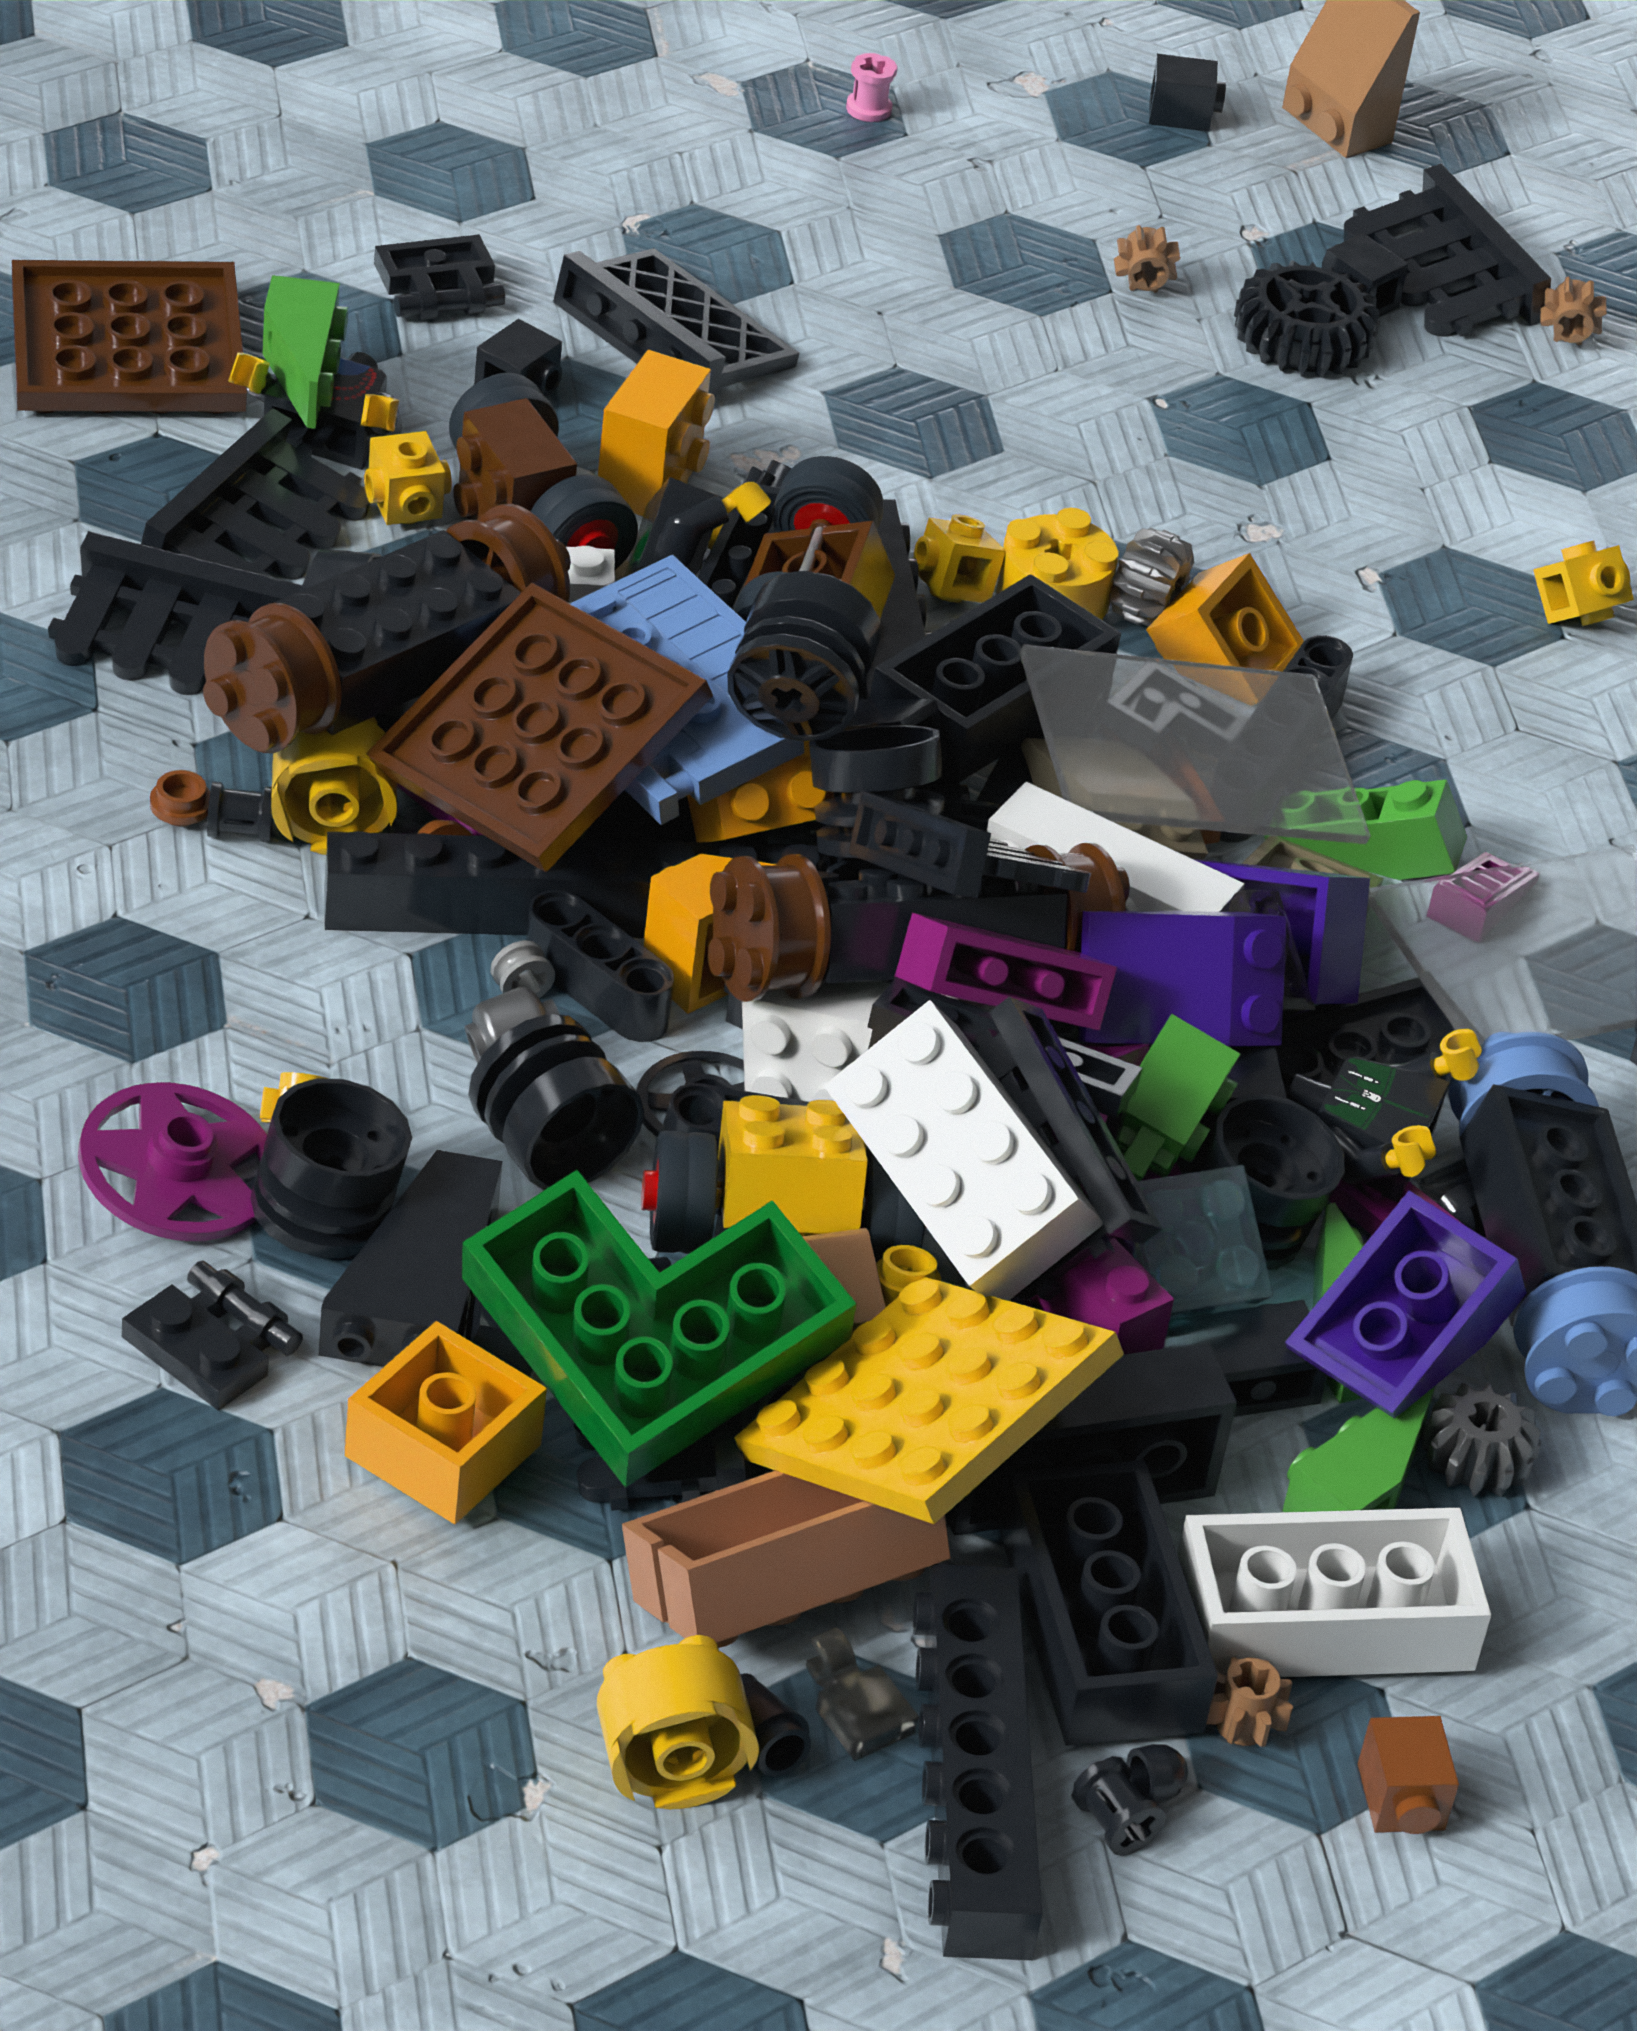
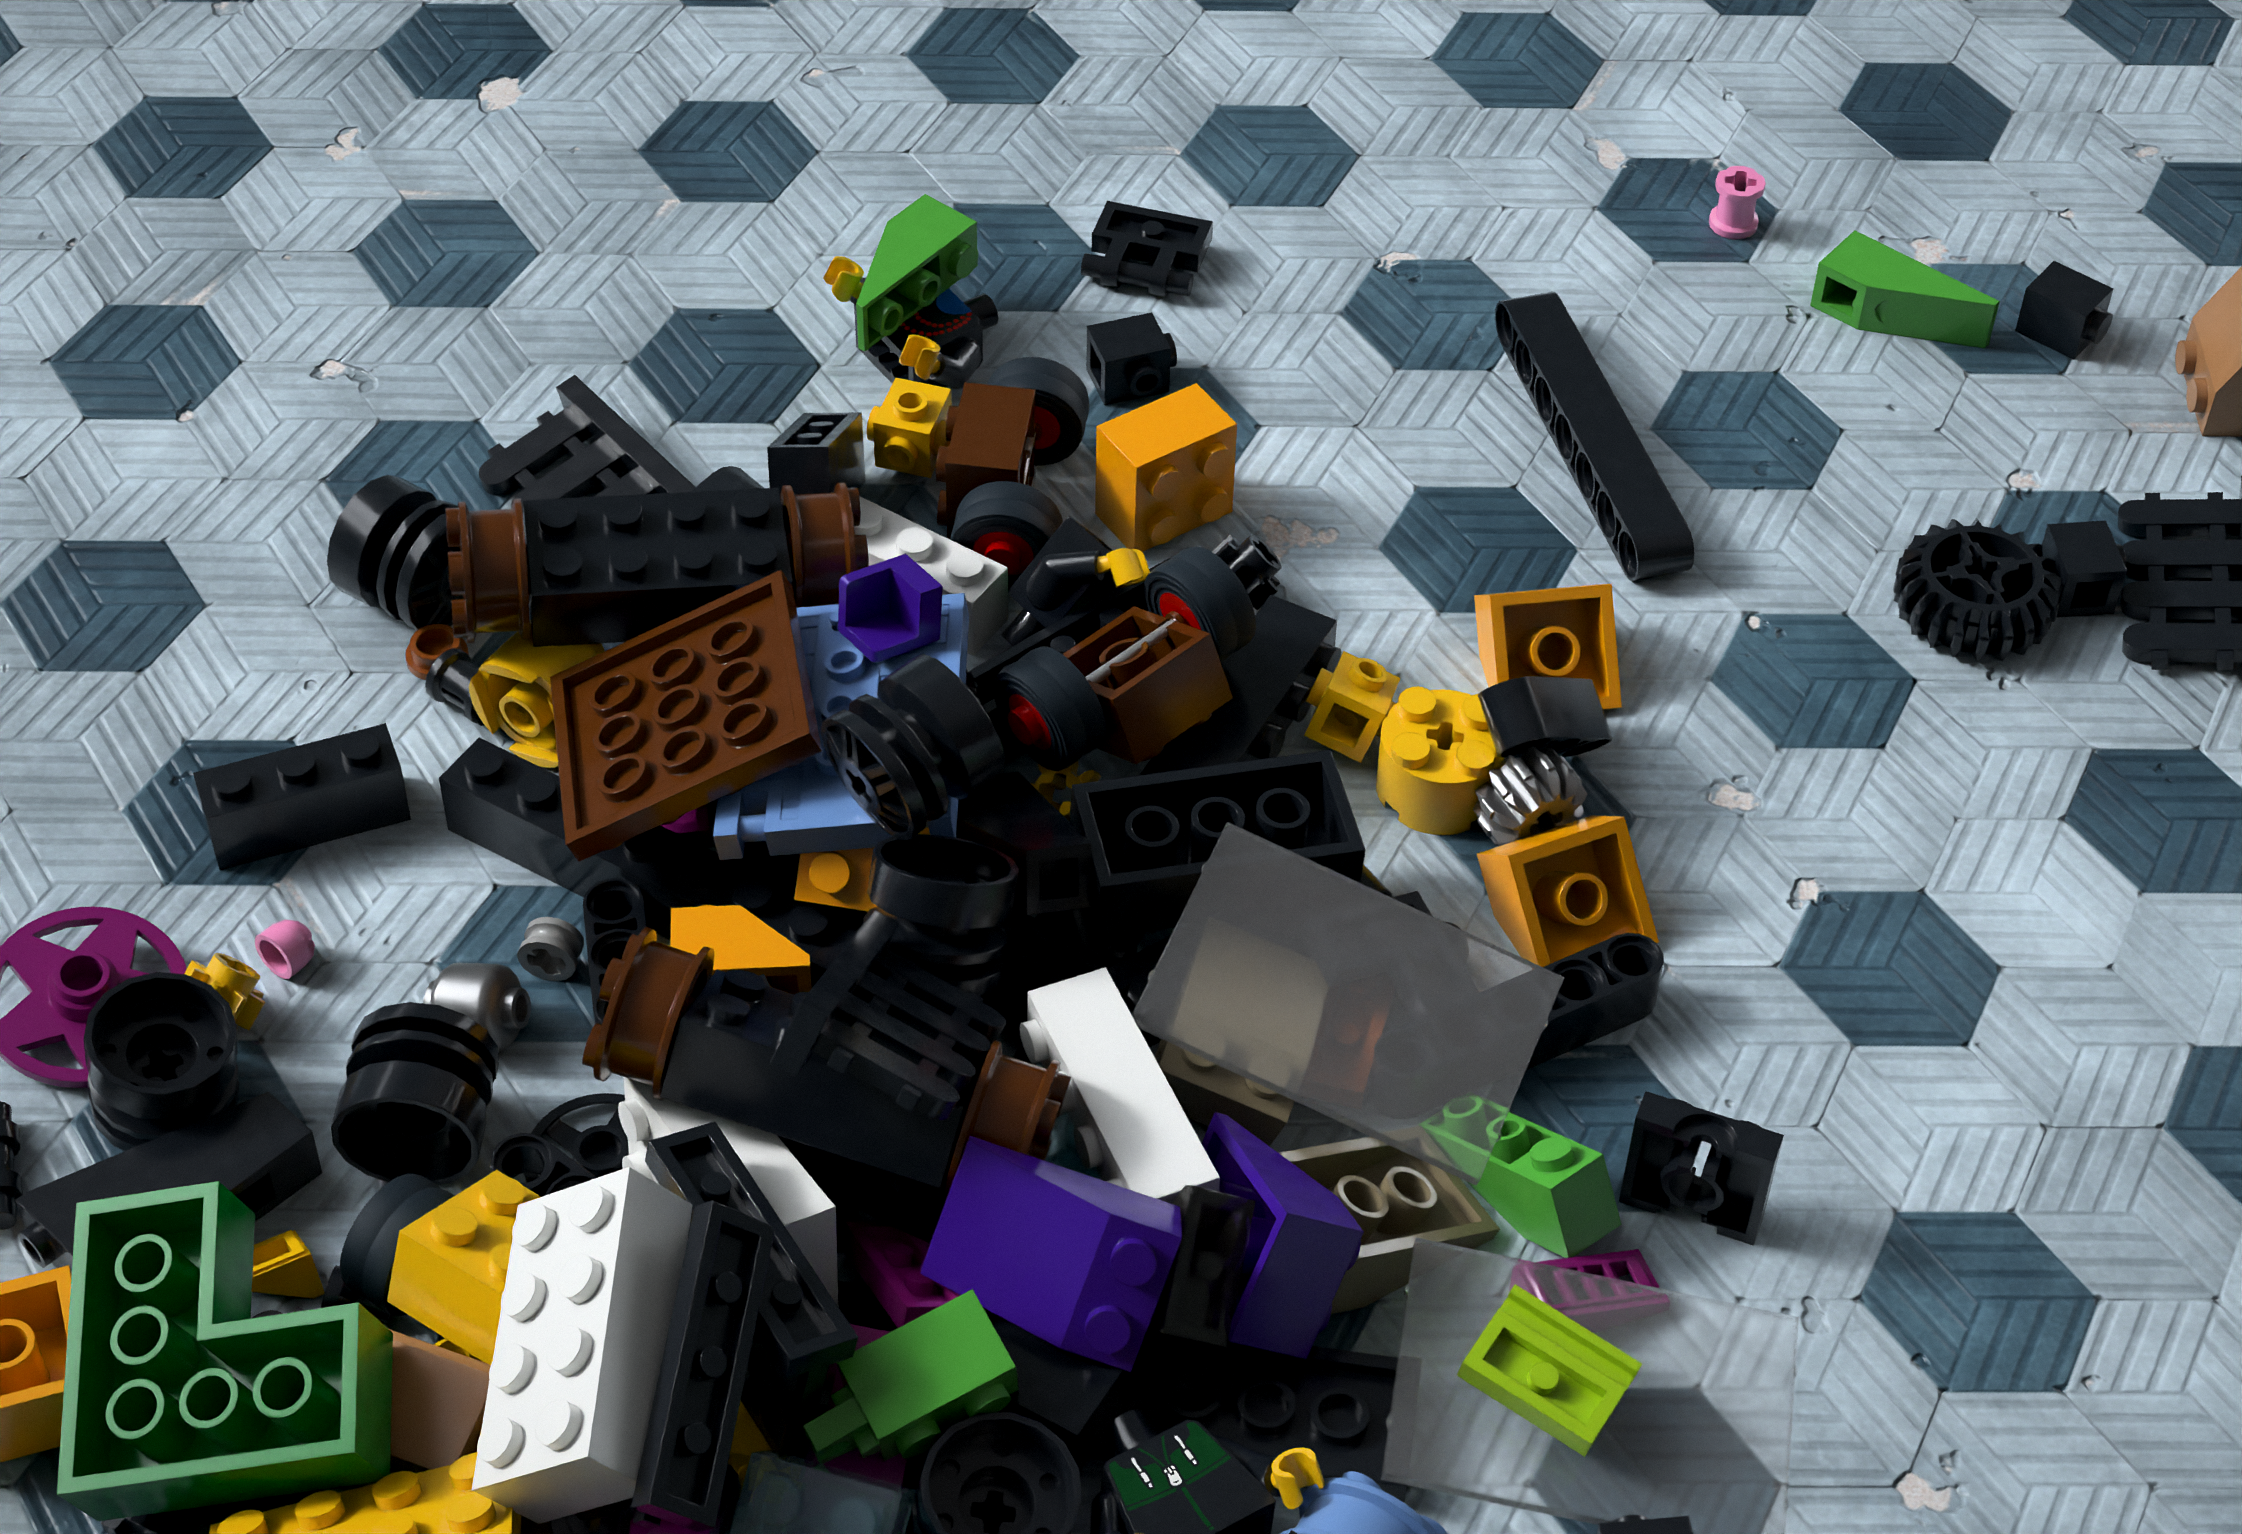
camera: 40 degrees right, 5 degrees up
reddish brown plate [12,260,247,414] -> none
black fence [141,408,370,579] -> none
black fence [553,248,800,399] -> none
magenta brick [895,912,1117,1031] -> none
medium nougat gear [1114,225,1181,293] -> none
yellow brick [1533,540,1634,626] -> none
none -> black brick [193,723,411,870]
none -> bright pink hinge [255,919,315,979]
none -> black wheel [327,475,463,630]
none -> black brick [767,412,866,498]
none -> dark purple panel [838,553,943,662]
none -> lime plate [1456,1284,1642,1457]
none -> light orange slope [1474,584,1622,709]
none -> black beam [1478,676,1613,758]
none -> black beam [1495,291,1695,581]
none -> black brick [1619,1091,1784,1246]
none -> bright green slope [1810,230,2000,349]

